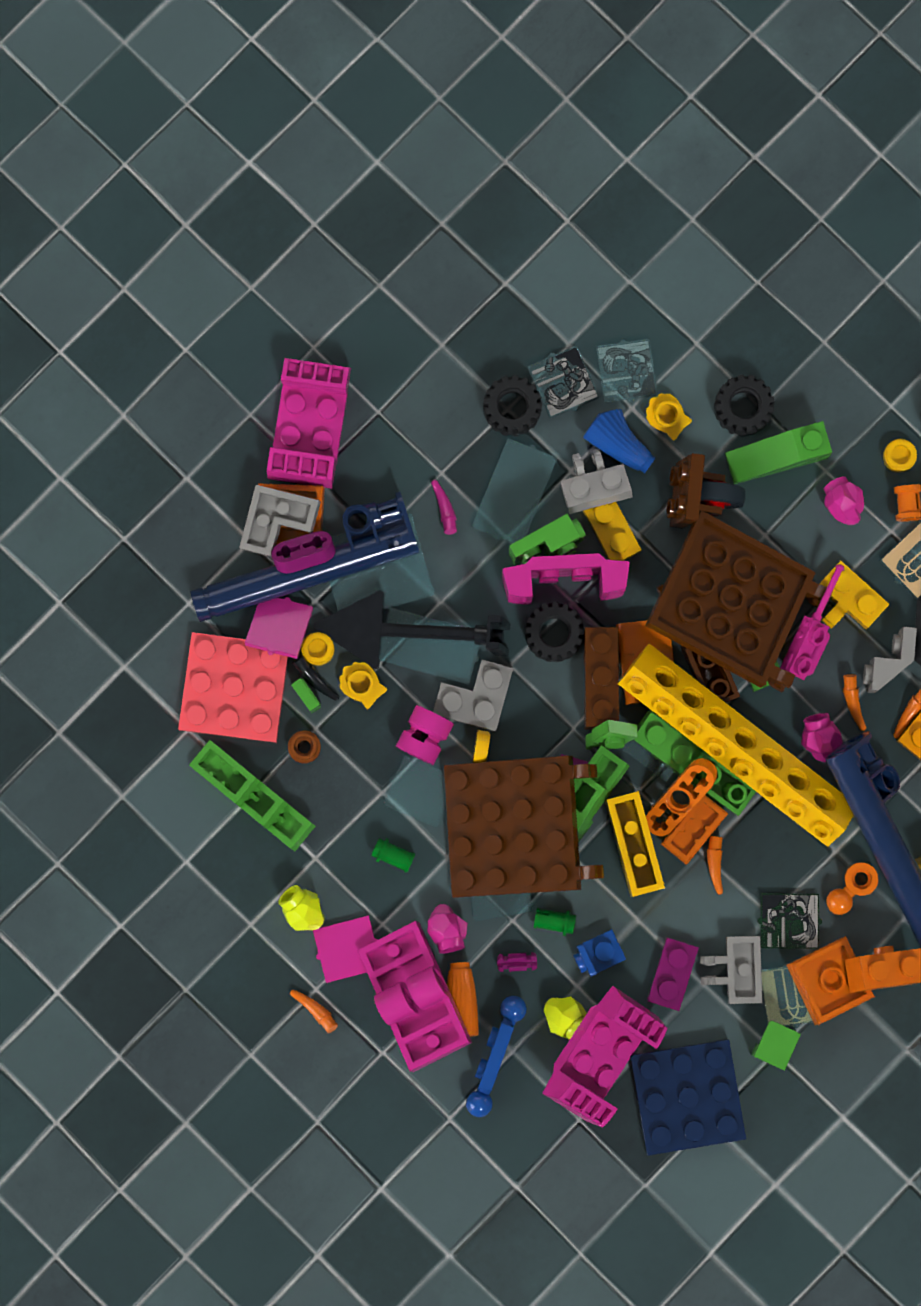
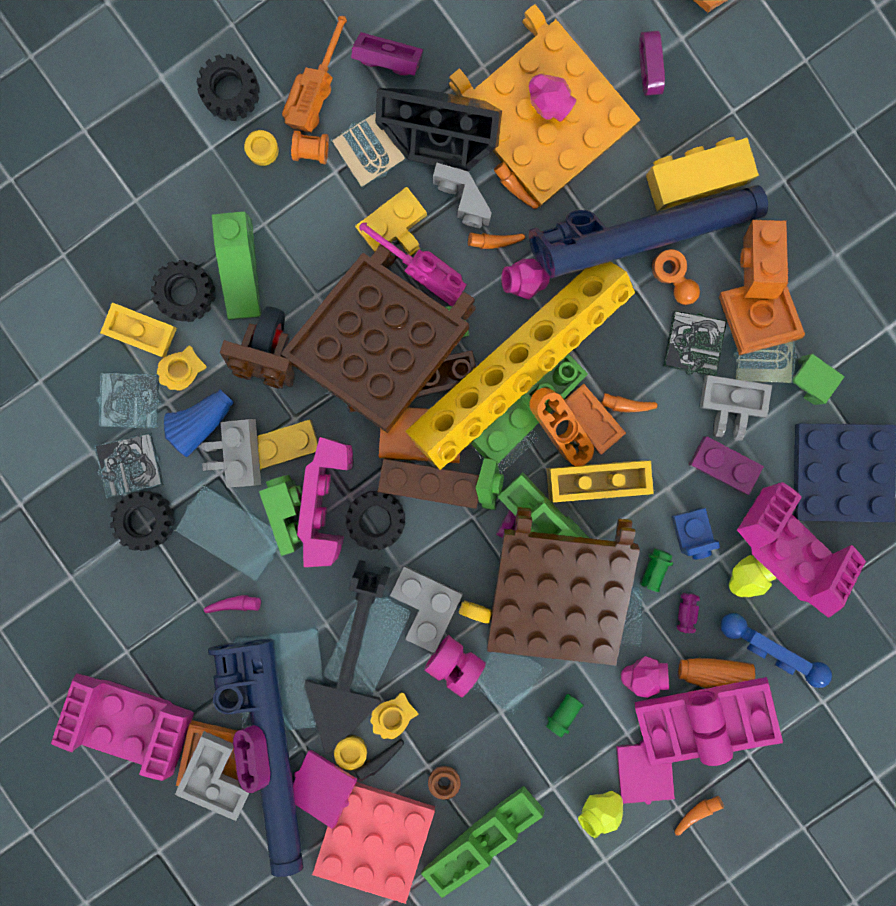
camera: 85 degrees left, 5 degrees up
bright green tile [291,678,321,714] -> none
dark pink rock [823,476,864,525] -> none
none -> yellow plate [100,303,177,358]

